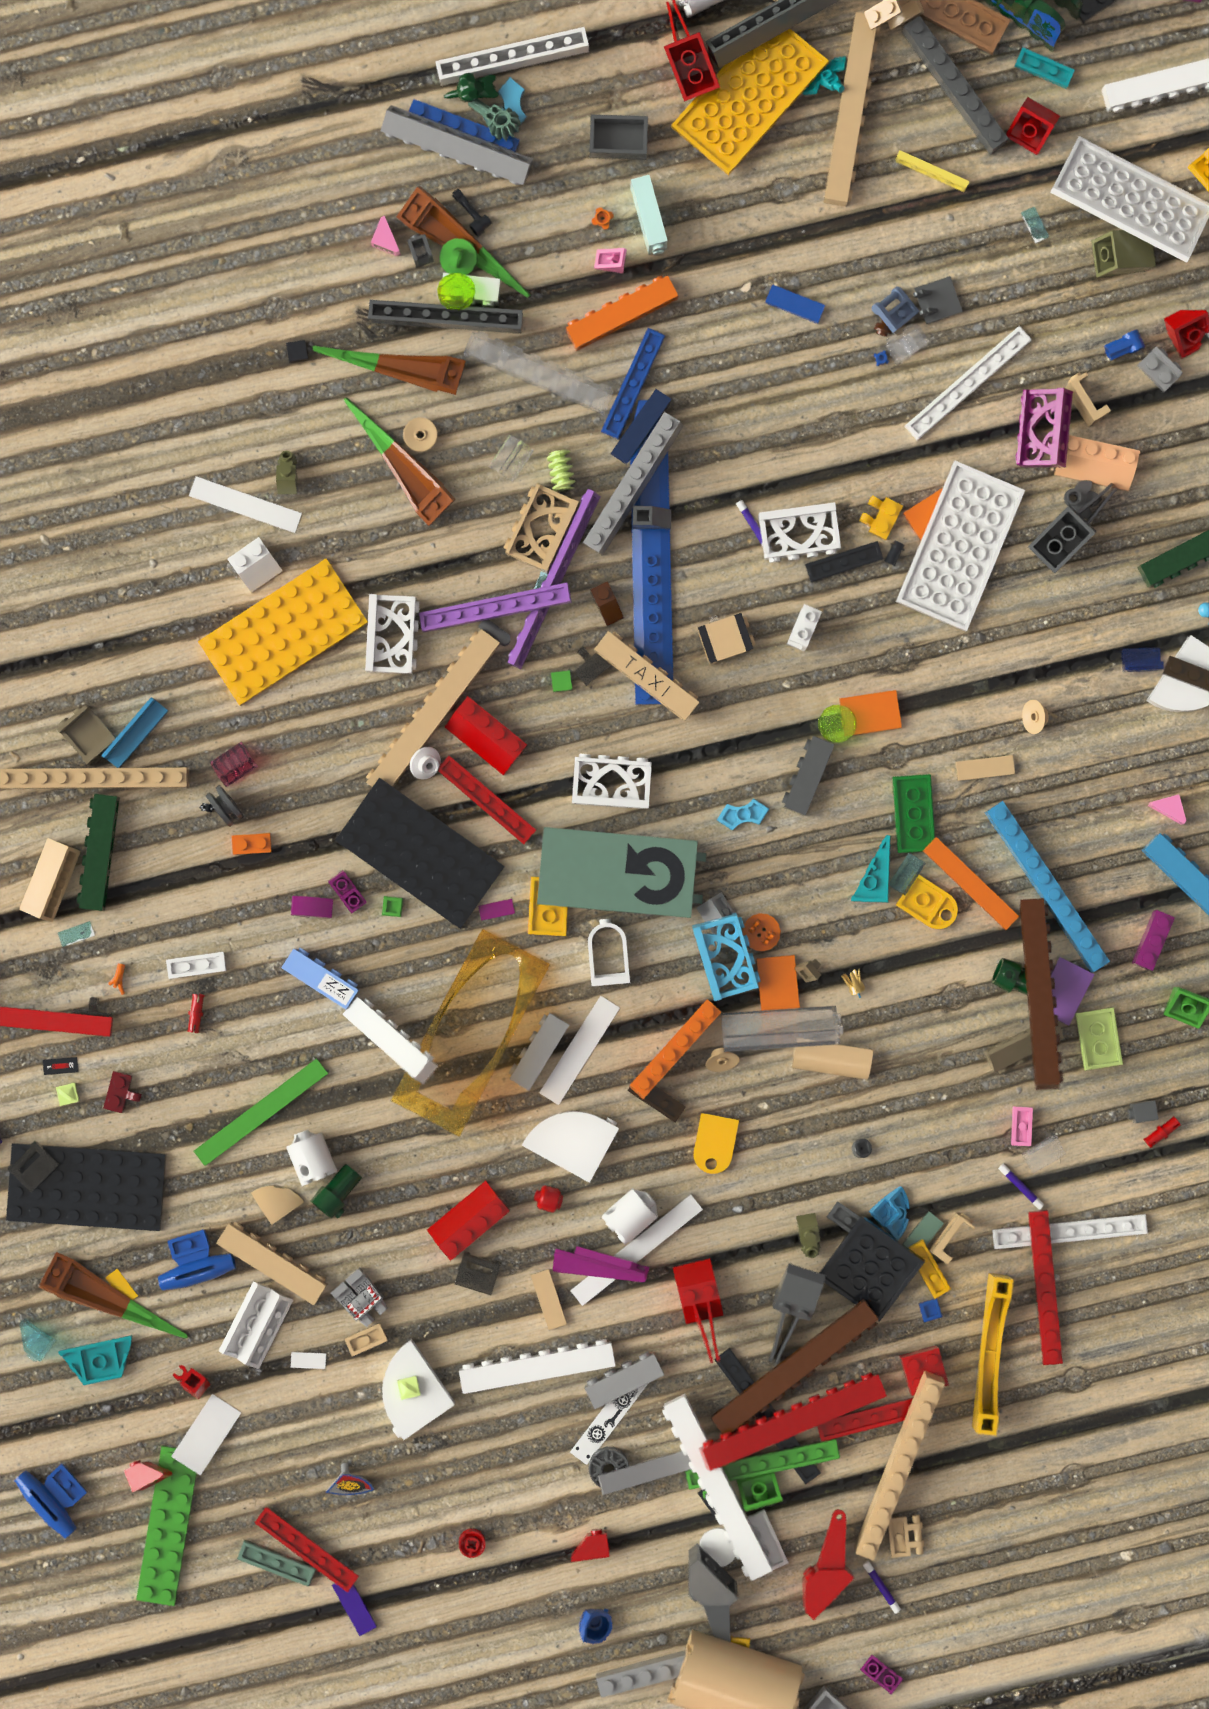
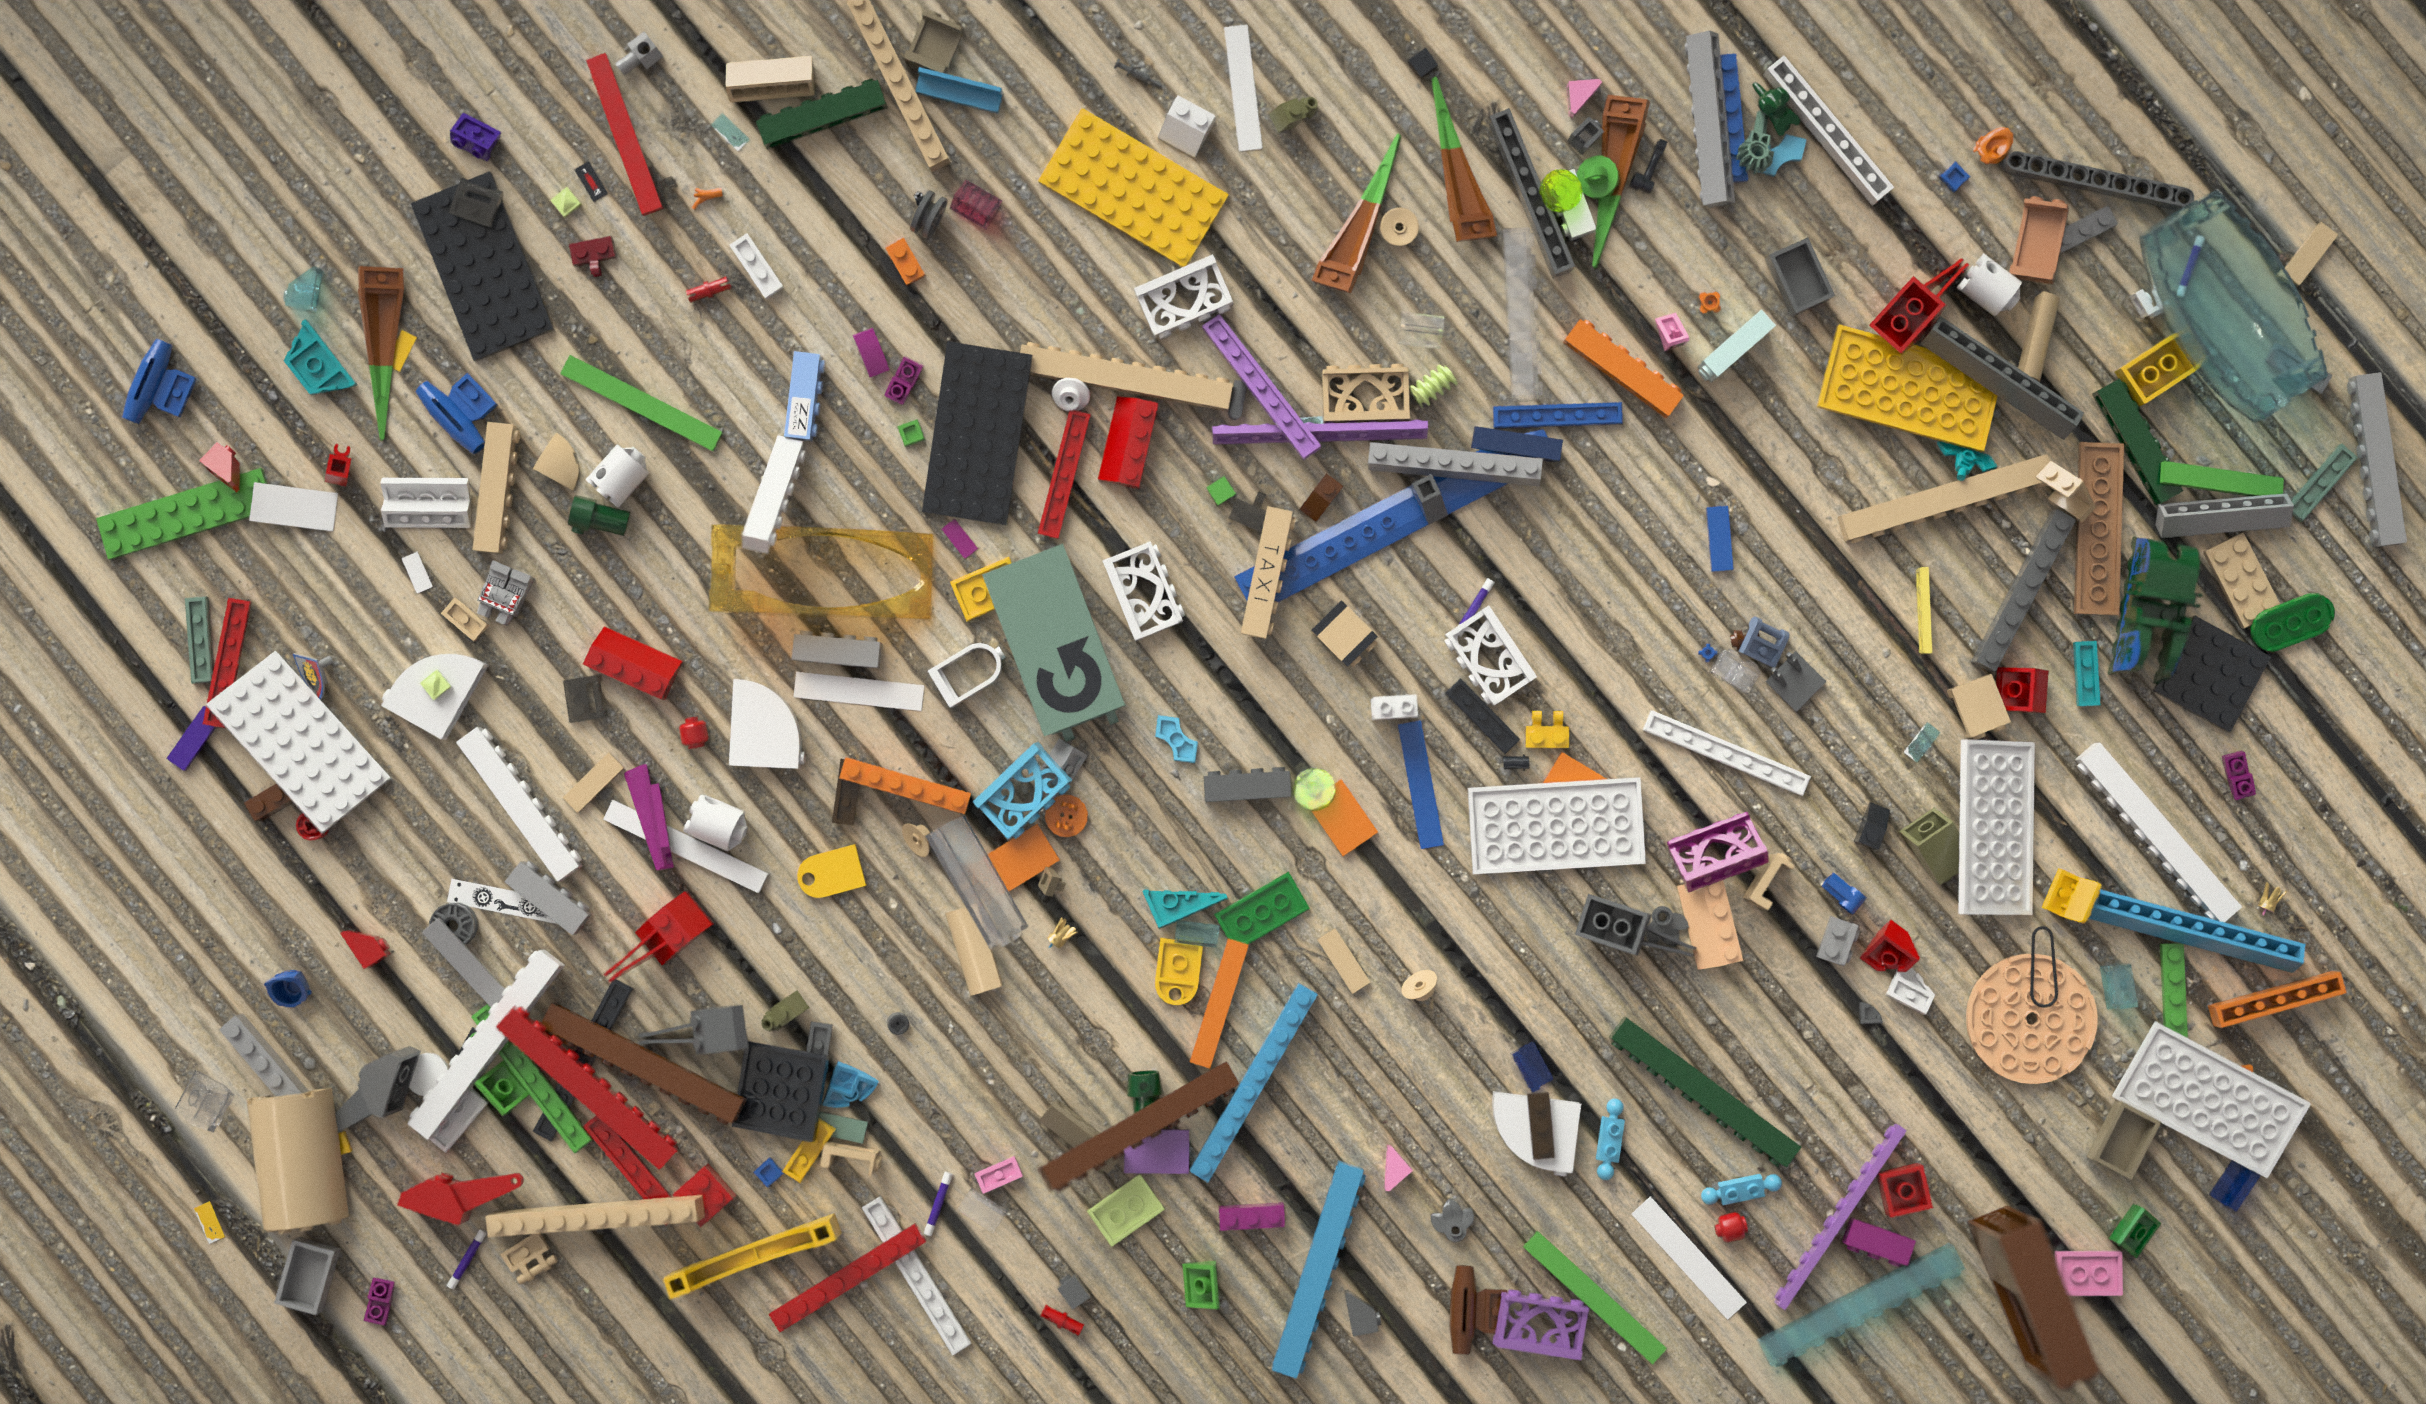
camera: 70 degrees right, 0 degrees up
none -> white plate [206,651,390,834]
none -> reddish brown brick [244,784,293,821]
none -> dark grey piece [1114,58,1161,87]
none -> blue sticker [1398,720,1444,849]
none -> black slope [1853,802,1890,850]
none -> tan panel [1947,674,2011,740]

